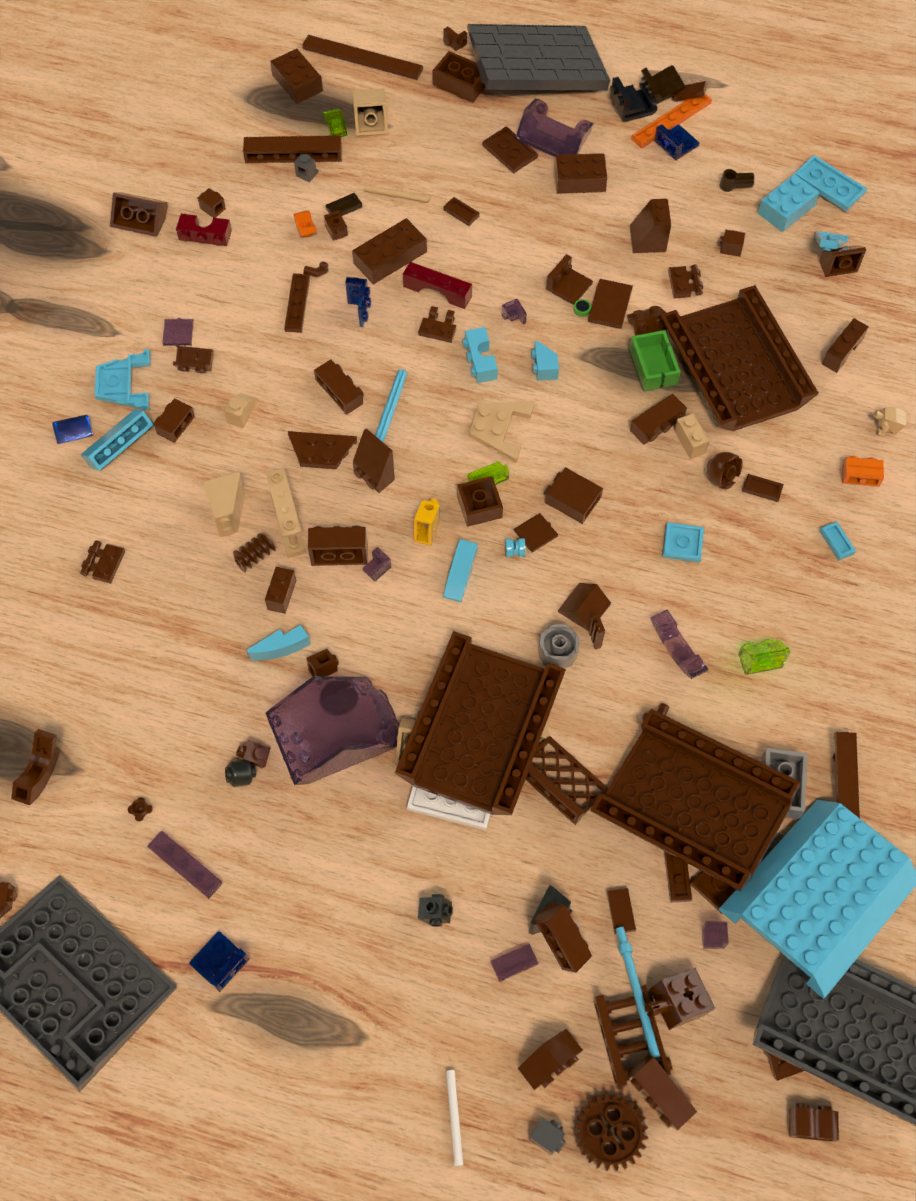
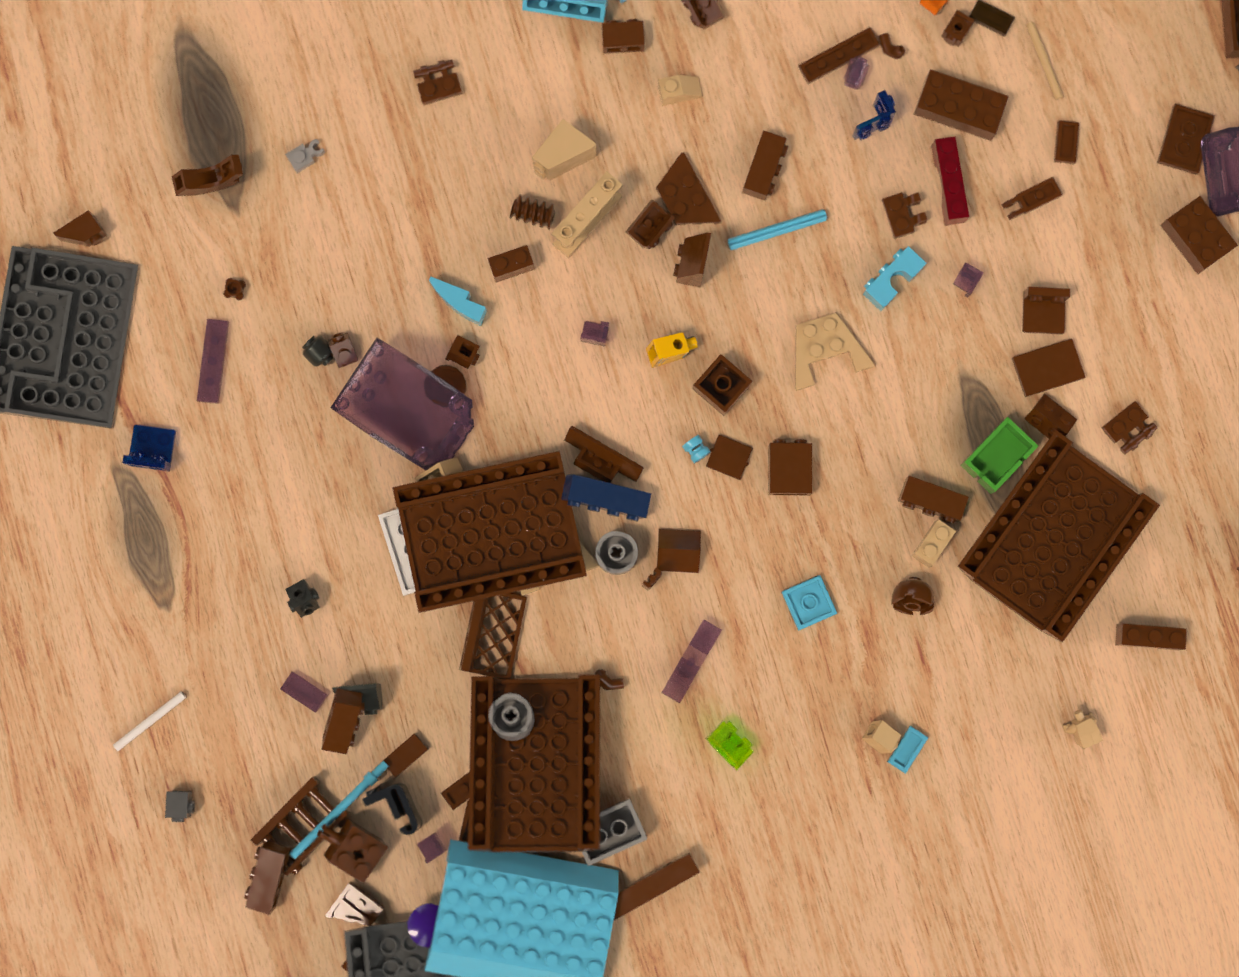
camera: 55 degrees right, 20 degrees up
reddish brown brick [308,525,368,566] -> none
medium azure slope [443,539,478,602] -> none
clear neon green panel [467,461,509,485] -> none
reddish brown brick [518,1029,583,1090] -> none
medium azure slope [531,341,559,380] -> none
tile [574,299,591,317] -> none
reddish brown gear [574,1093,648,1172] -> none
reddish brown slope [630,199,671,253] -> none
reddish brown brick [718,229,745,257] -> none
reddish brown tile [742,474,784,502] -> none
orange brick [842,456,884,487] -> none
none -> light grey plate [285,139,325,173]
none -> wing [325,881,385,926]
none -> black piece [362,783,422,835]
none -> dark purple dish [407,903,439,948]
none -> light grey brick [489,693,535,741]
none -> dark blue brick [561,474,651,522]
none -> reddish brown bracket [564,426,644,483]
none -> reddish brown bracket [626,200,675,249]
none -> brick [844,57,870,89]
none -> tan brick [862,720,901,754]
none -> reddish brown hinge [1002,177,1063,220]

